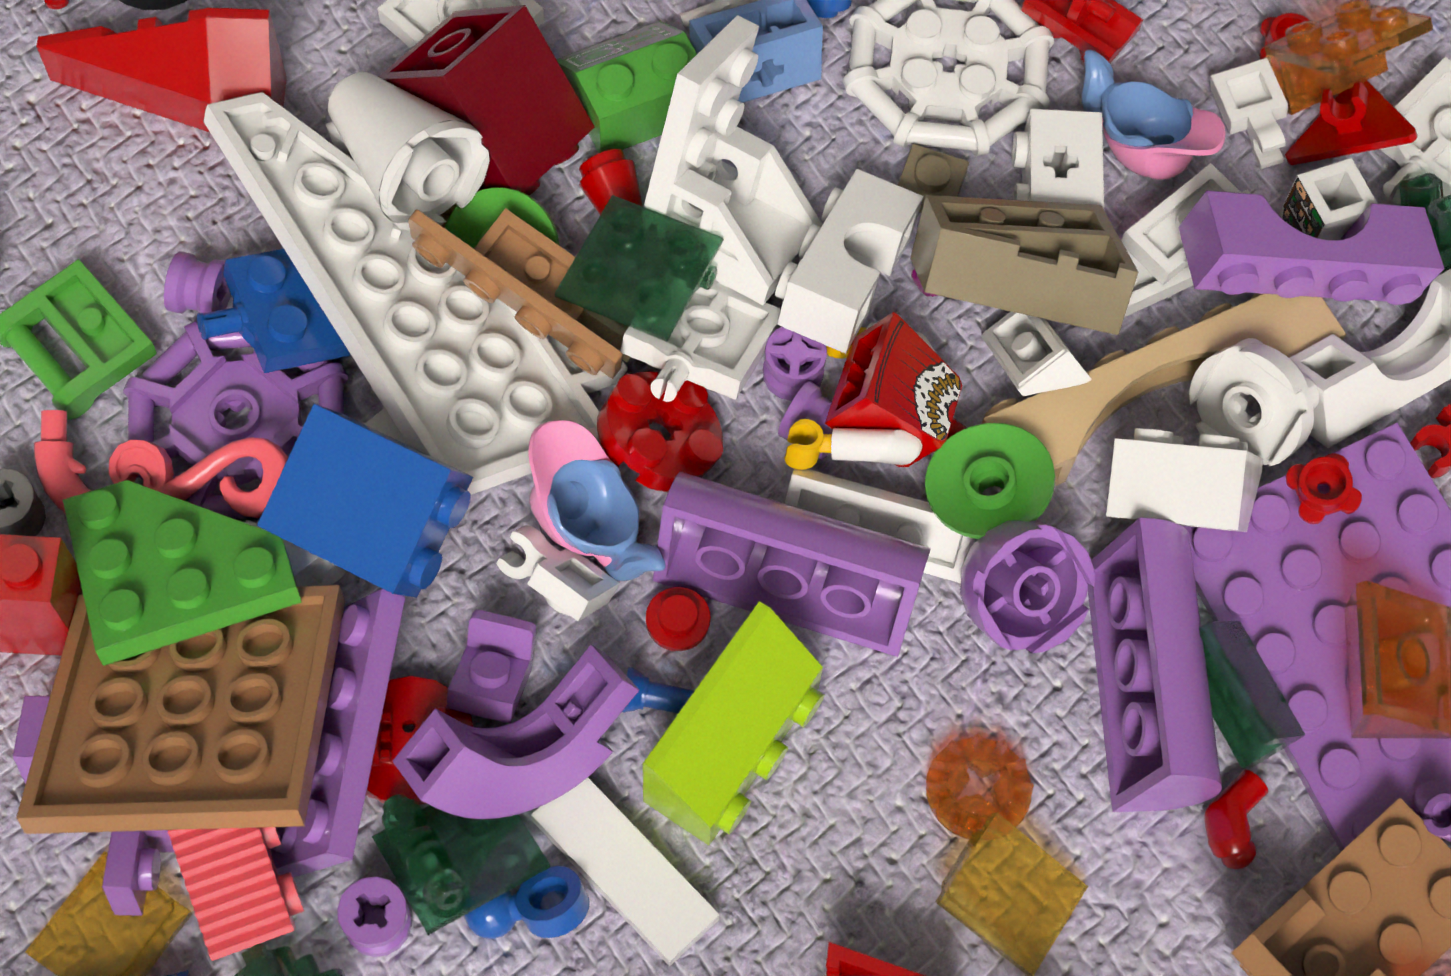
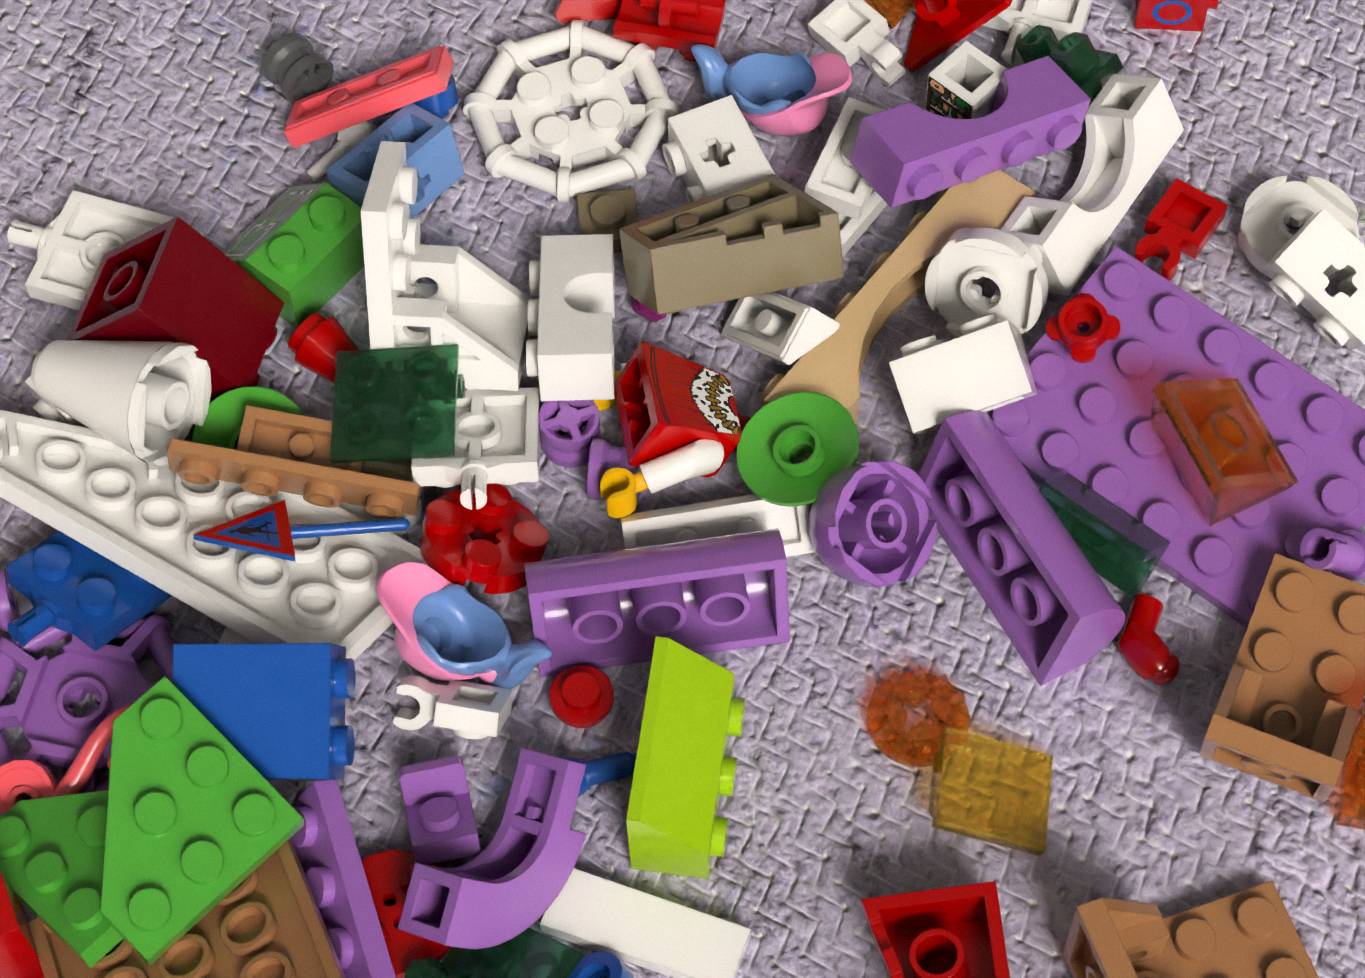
camera: 20 degrees left, 5 degrees down
none -> bright green plate [100,676,304,966]
none -> blue piece [194,500,410,561]

